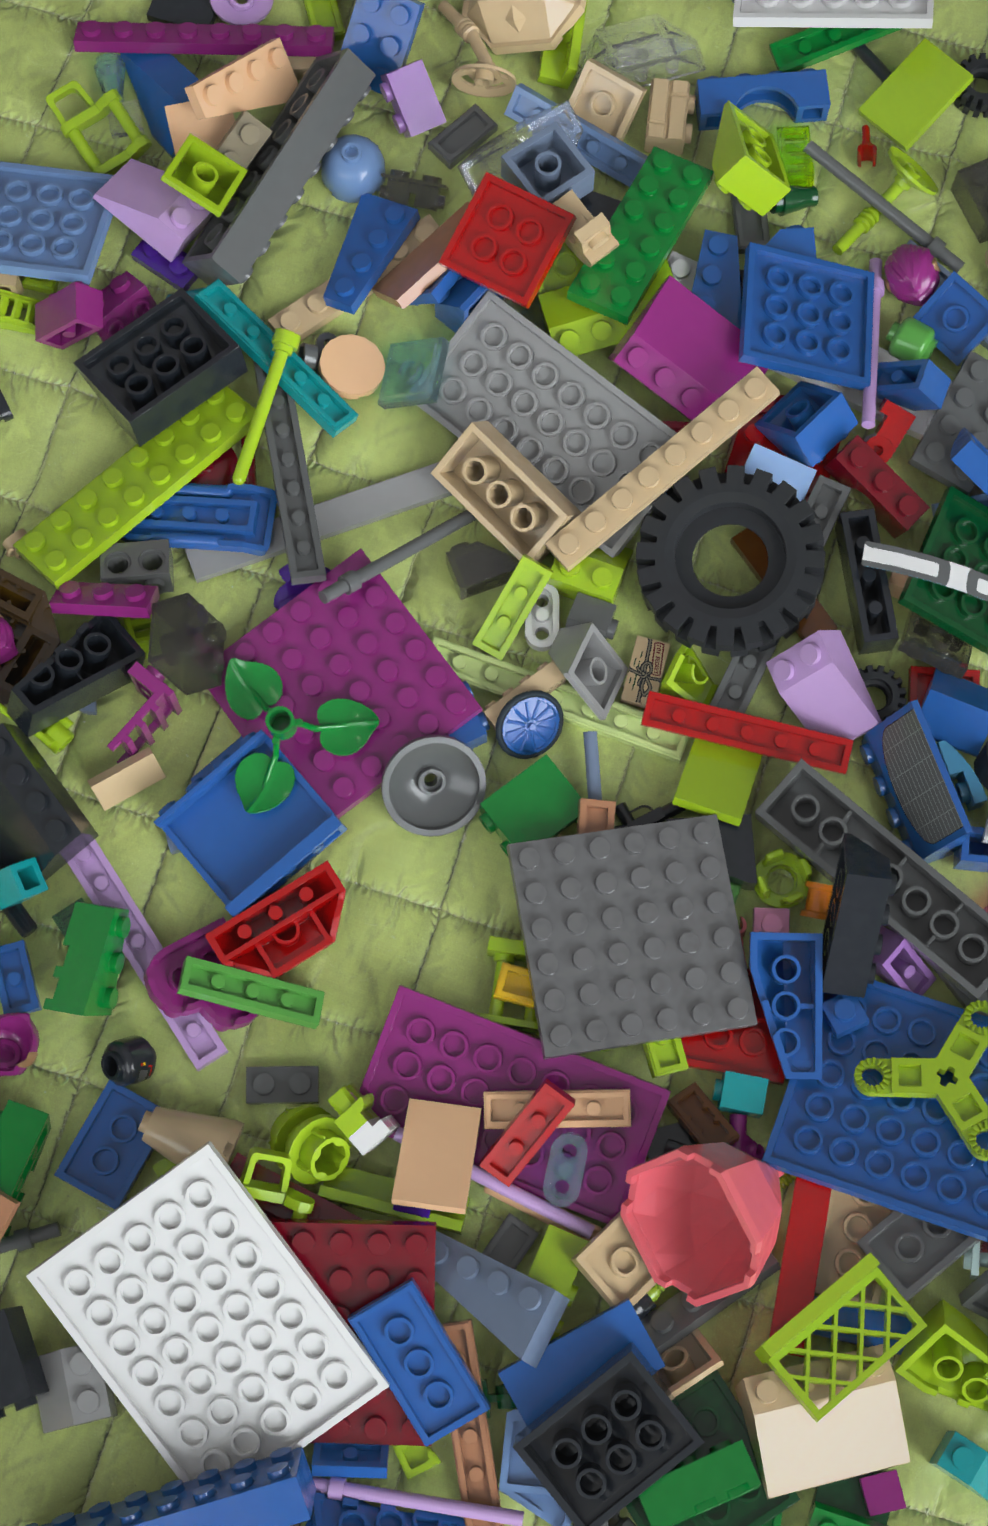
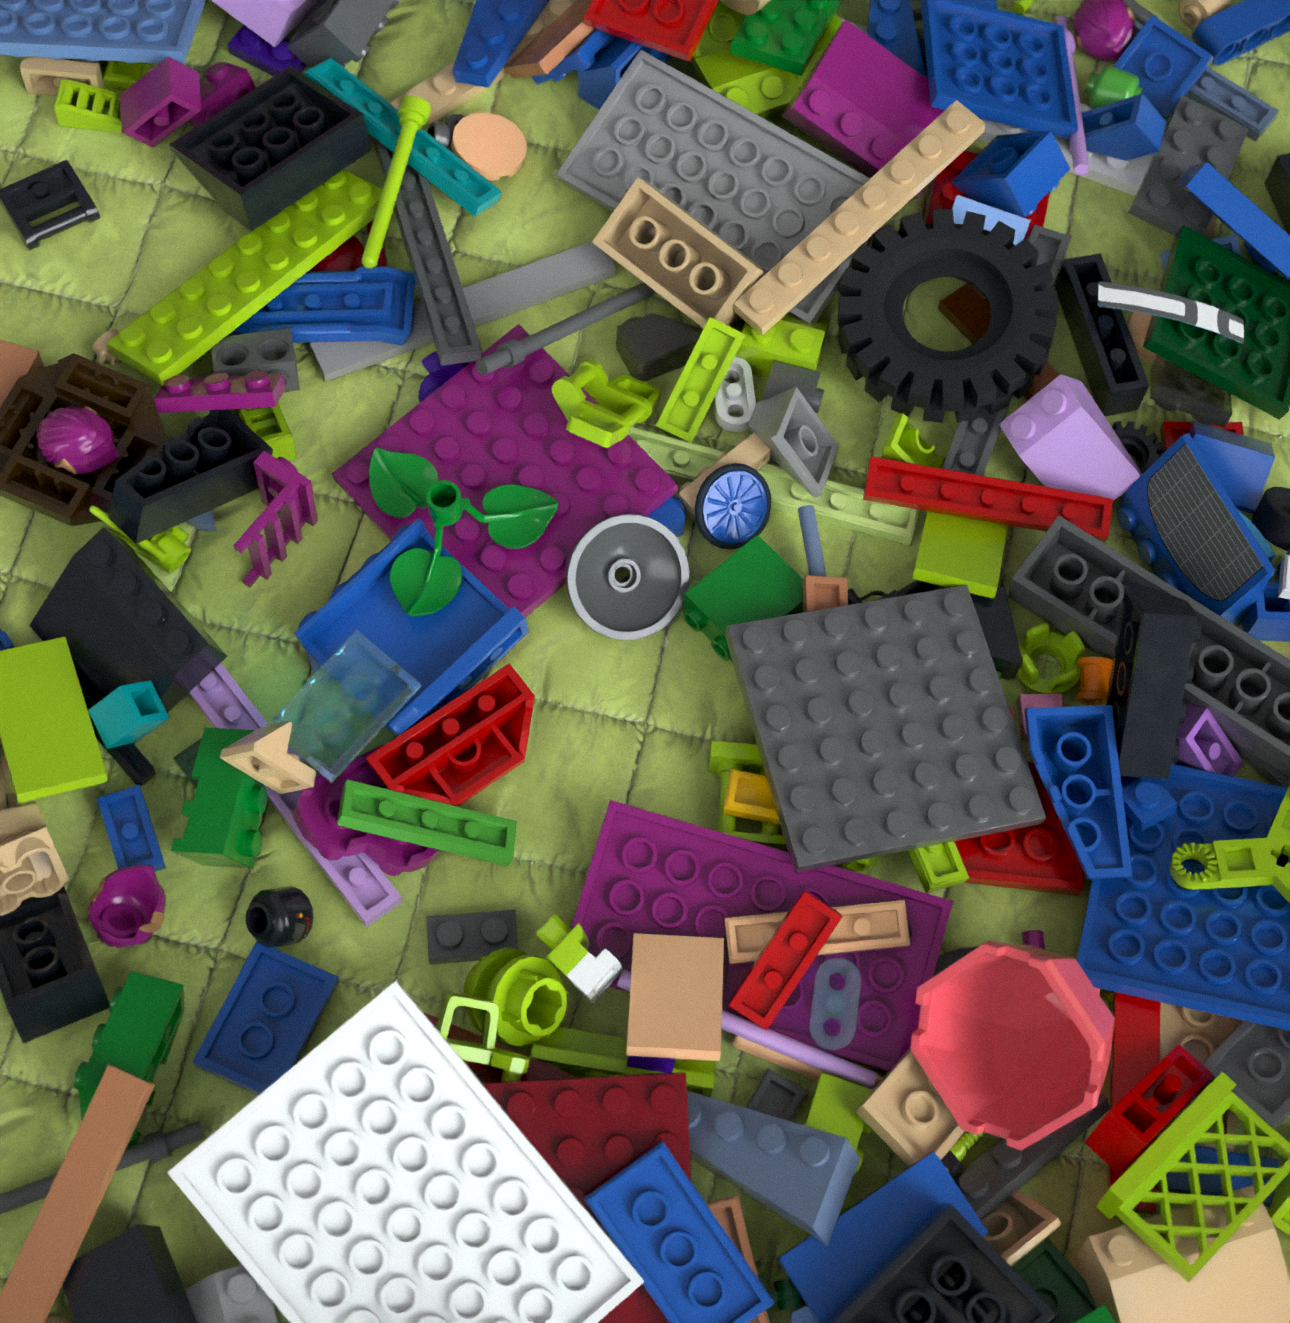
camera: 10 degrees left, 10 degrees down
tan tile [87,747,166,811] -> none
tan cone [138,1106,244,1165] -> none
clear smoke brick [148,593,227,695] -> none
clear light blue tile [378,337,450,409] -> none
tan tile [620,635,670,708] -> none
reddish brown plate [666,1082,740,1146] -> none
teal brick [712,1071,769,1119] -> none
dark red arch [823,435,930,539] -> none
red leg [864,398,916,463] -> none
none -> tan slope [220,721,316,794]
none -> clear light blue slope [266,629,422,783]
none -> lime bar [552,359,662,448]
none -> red slope [1084,1044,1214,1175]

